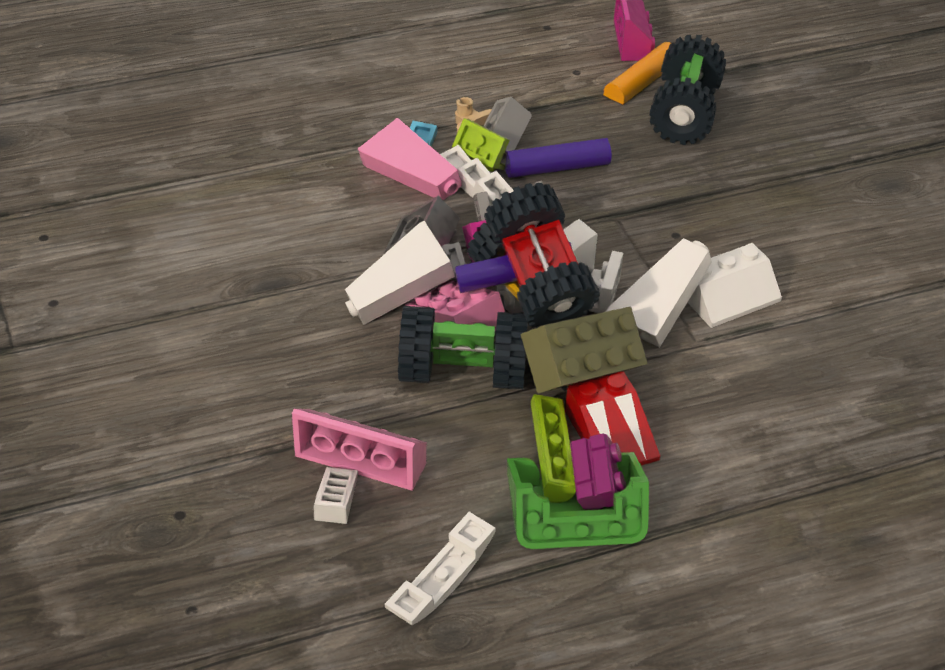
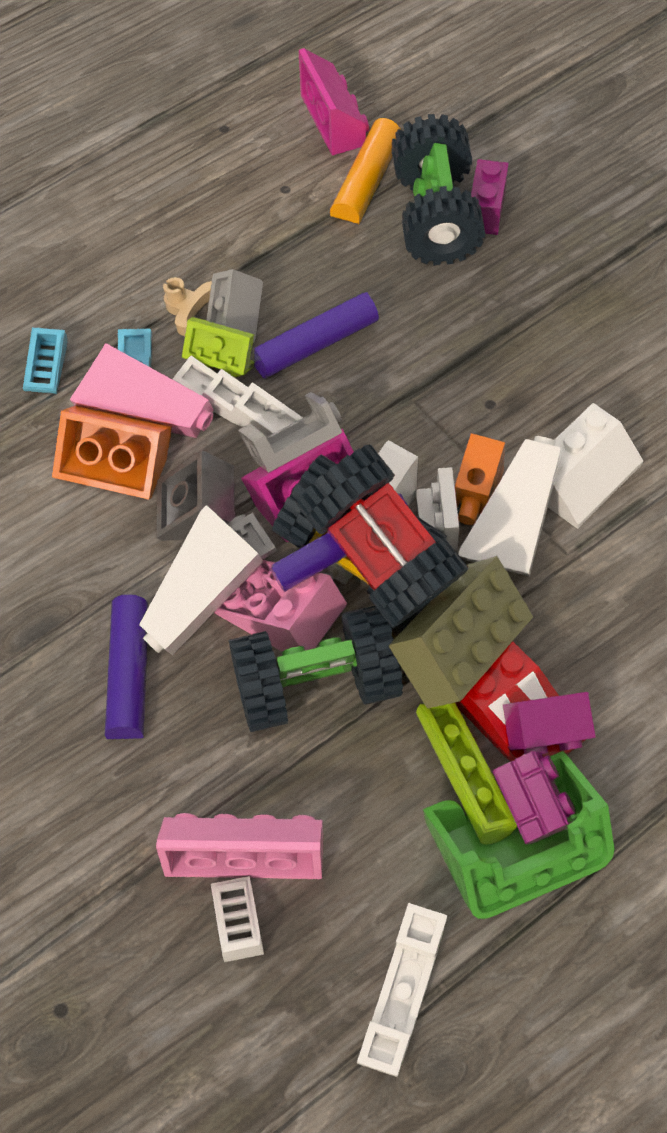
camera: 15 degrees left, 15 degrees up
none -> medium azure slope [23,327,68,394]
none -> orange slope [52,405,172,499]
none -> dark purple brick [105,595,149,739]
none -> orange torso [455,433,505,525]
none -> magenta brick [471,159,509,235]
none -> magenta brick [502,692,596,755]

